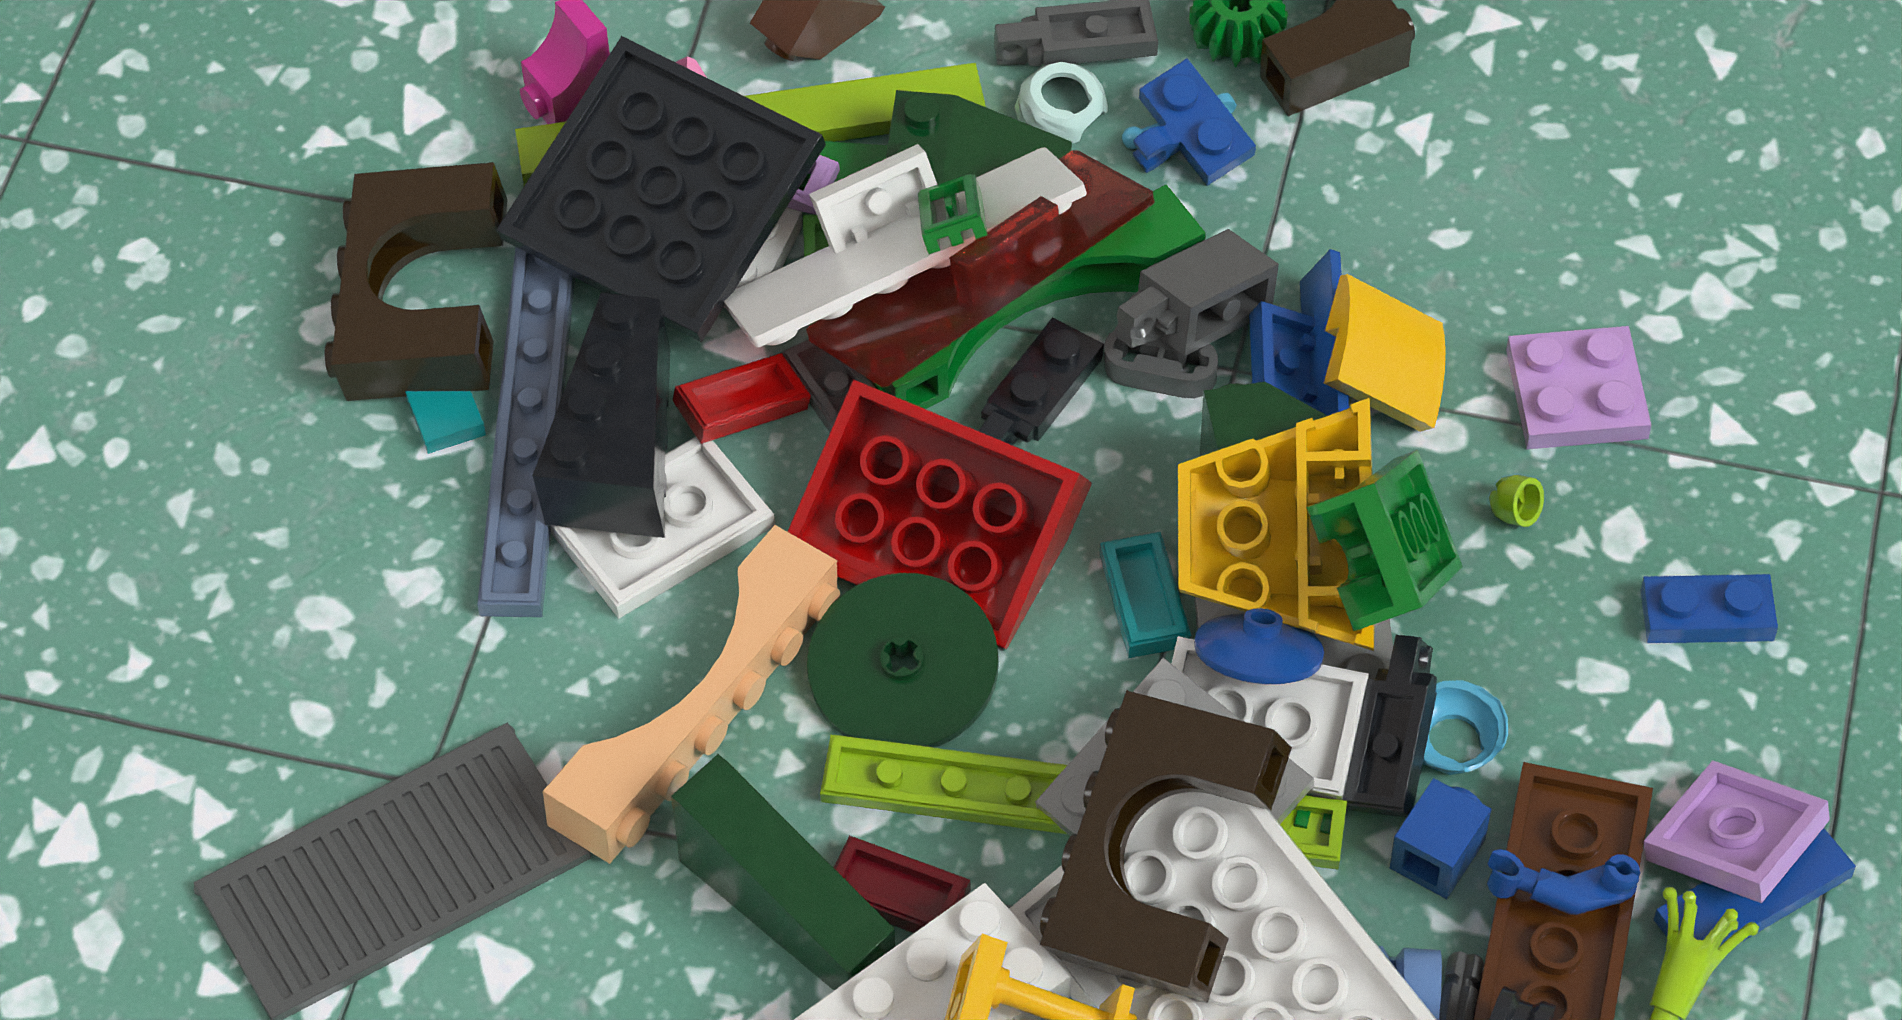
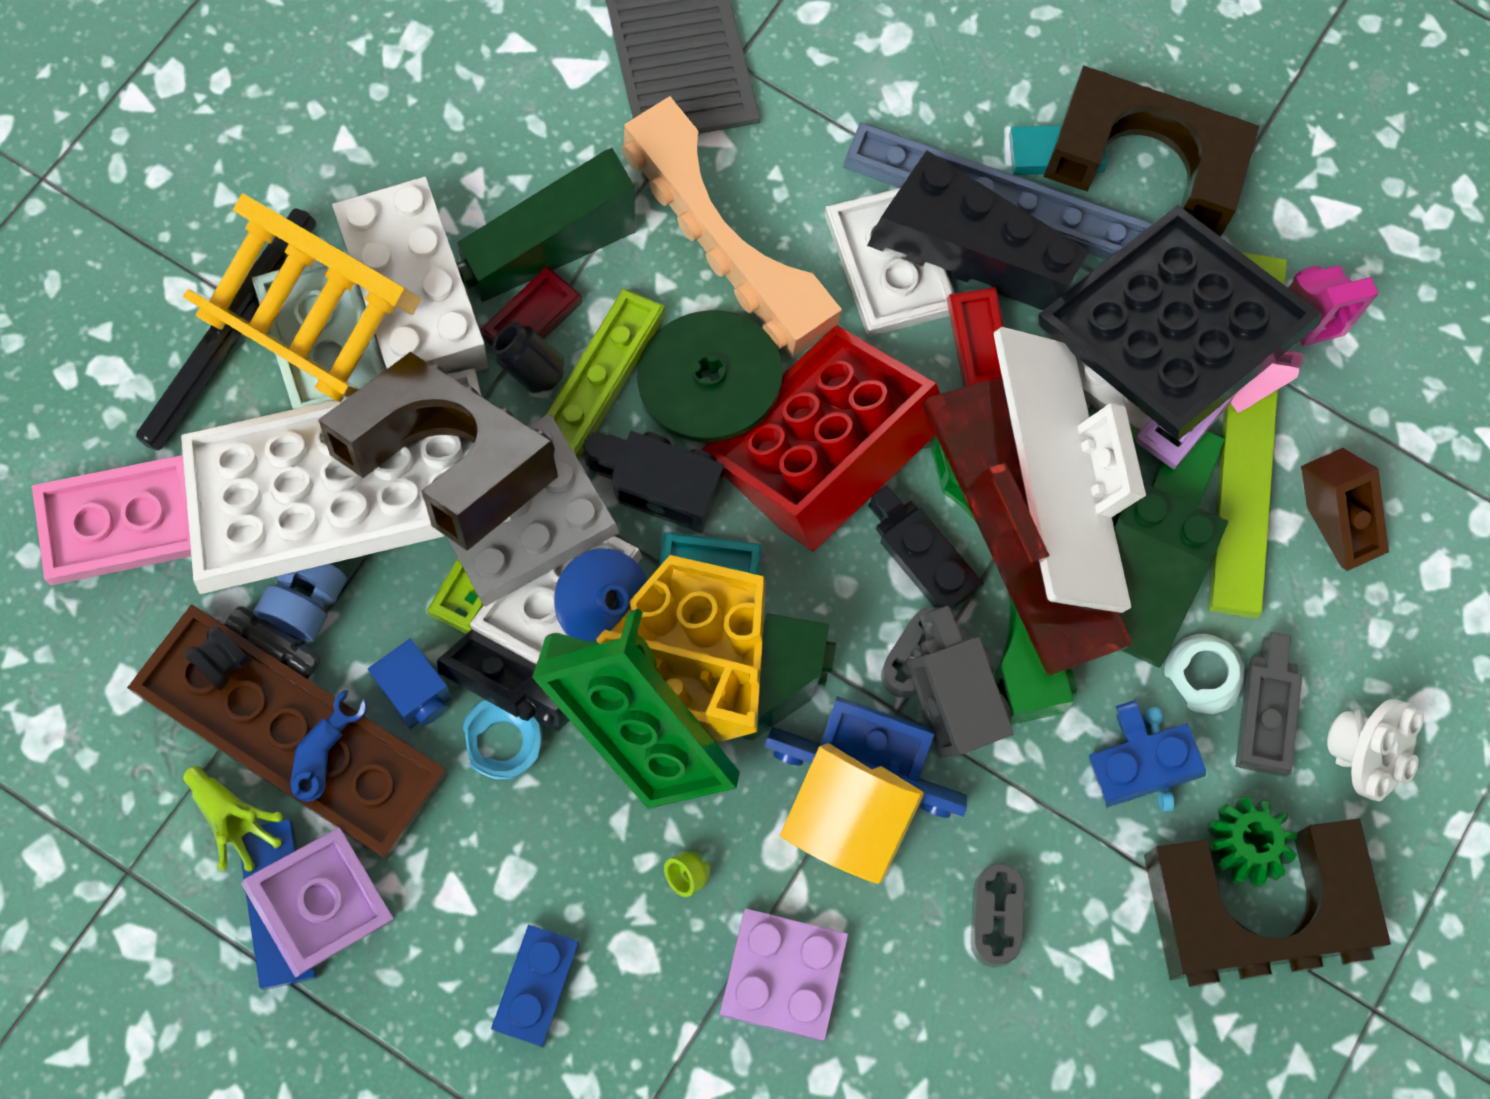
camera: 100 degrees right, 15 degrees up
green tile [918,174,988,254] -> none
none -> black brick [491,323,564,393]
none -> black hinge [583,431,724,534]
none -> dark grey beam [970,864,1025,968]

